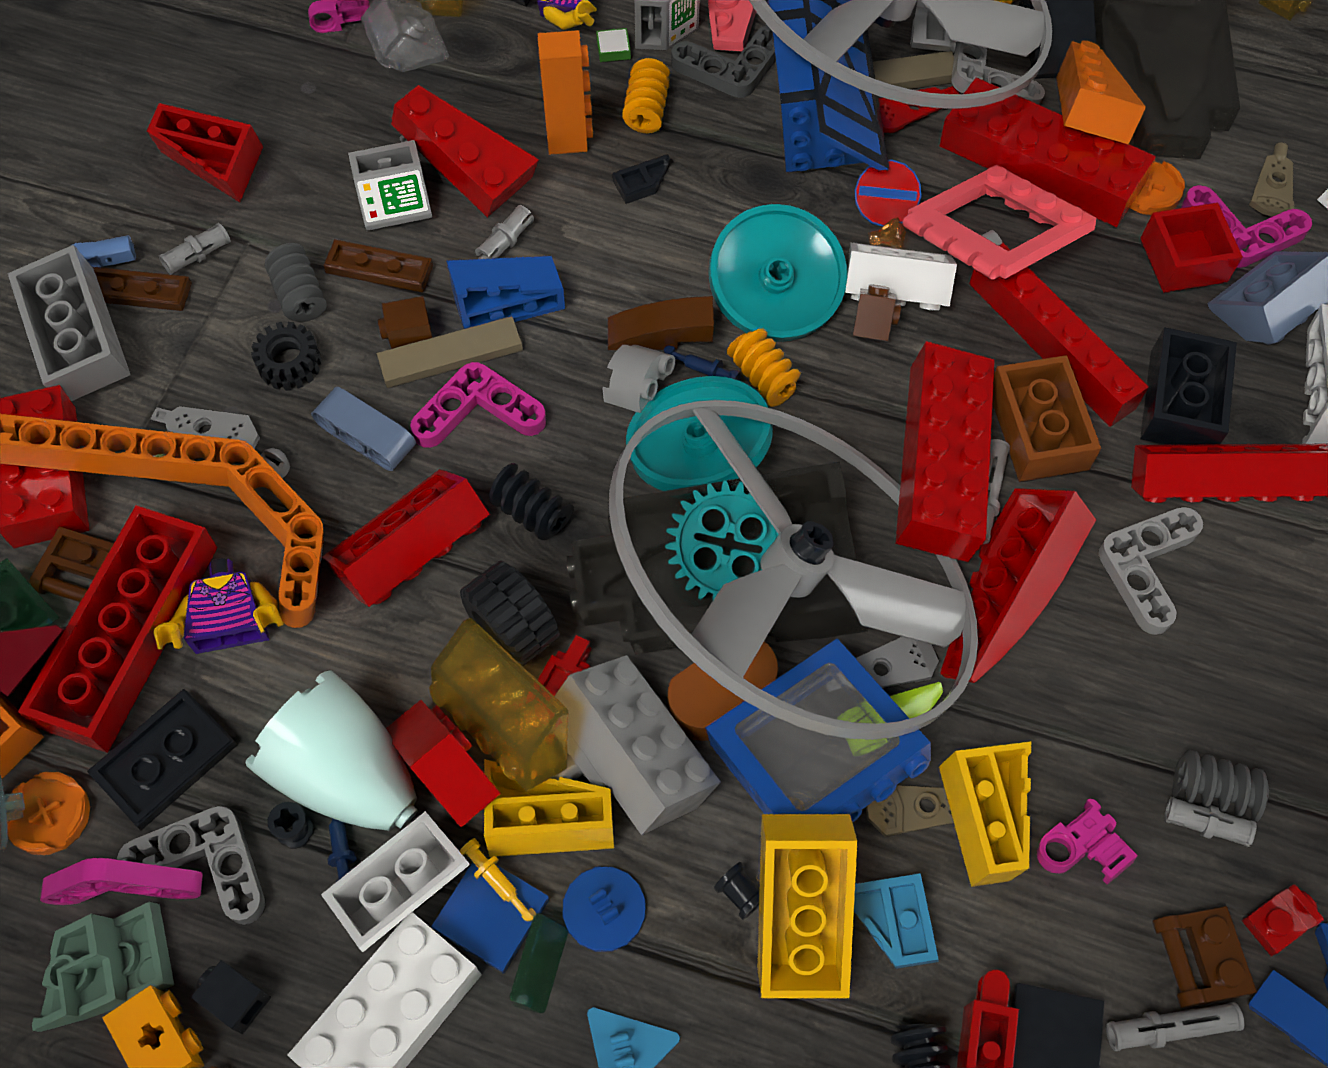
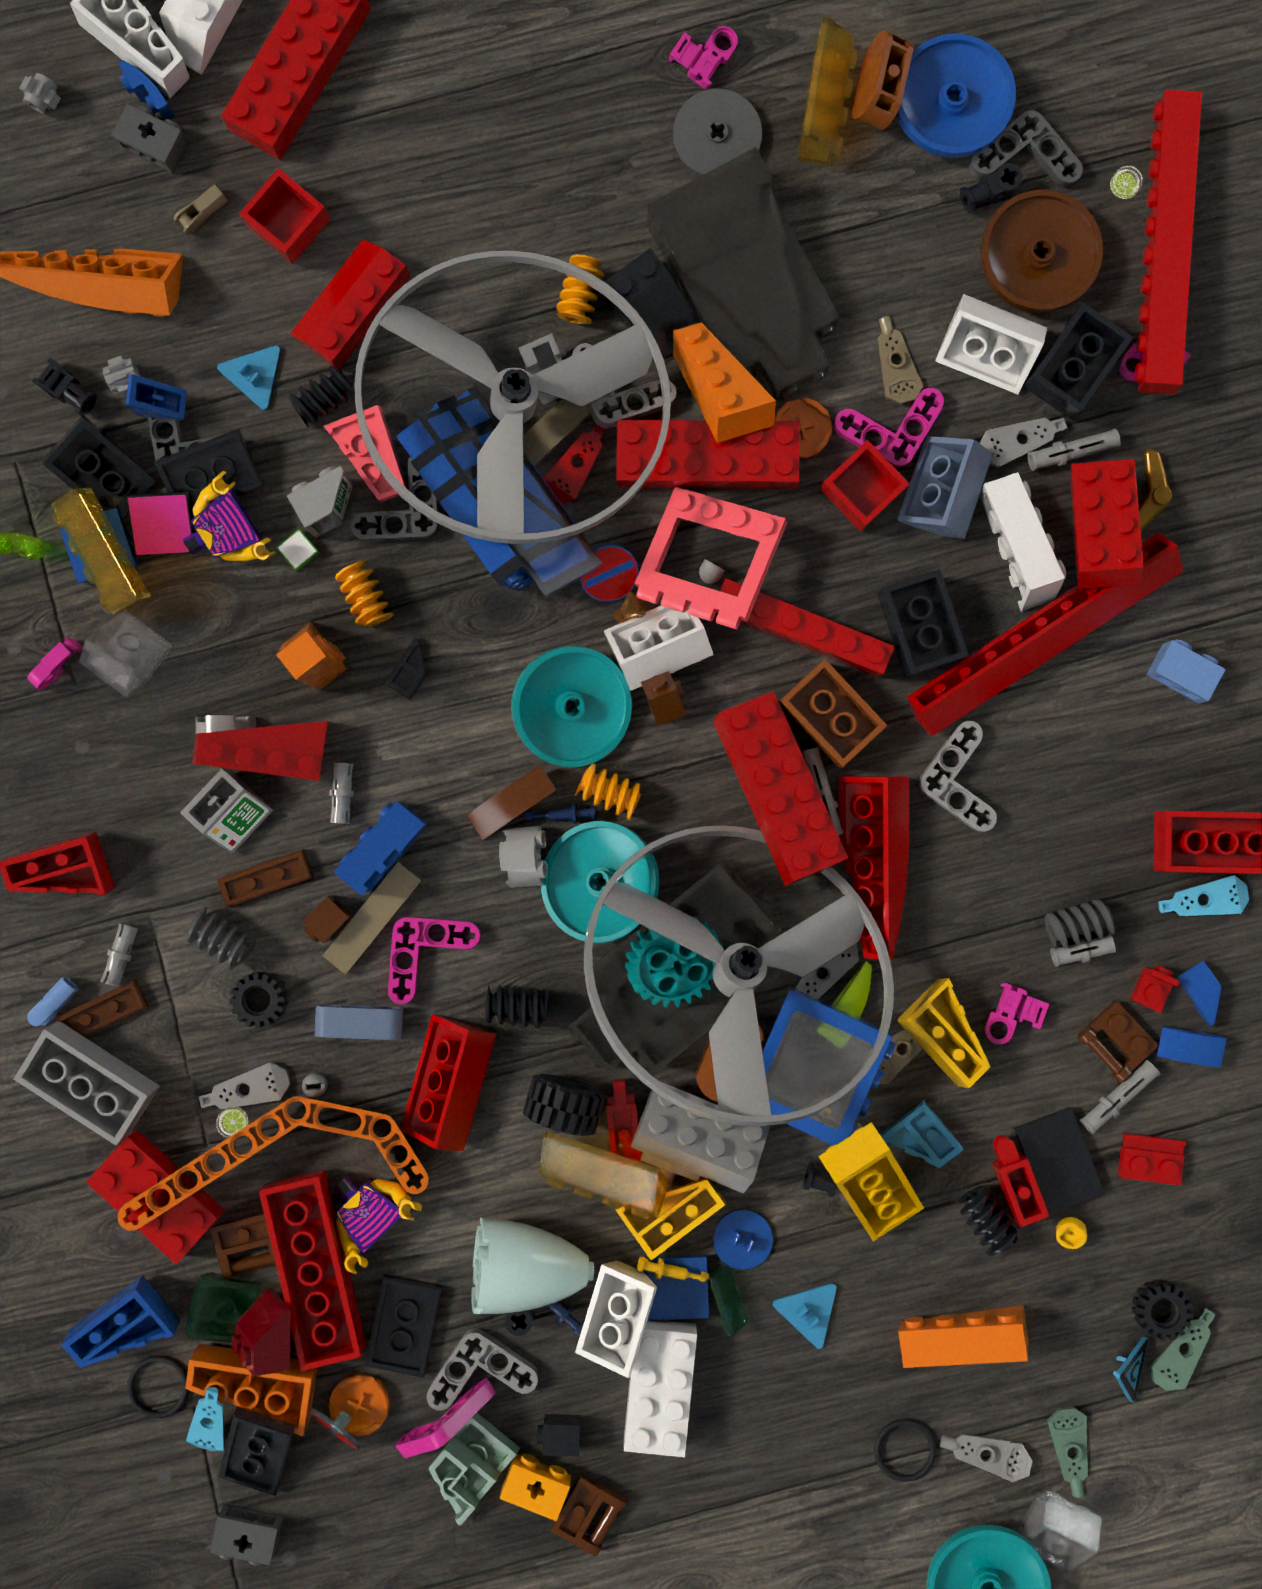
camera: 35 degrees left, 25 degrees up
red wedge [386,700,501,827] -> none

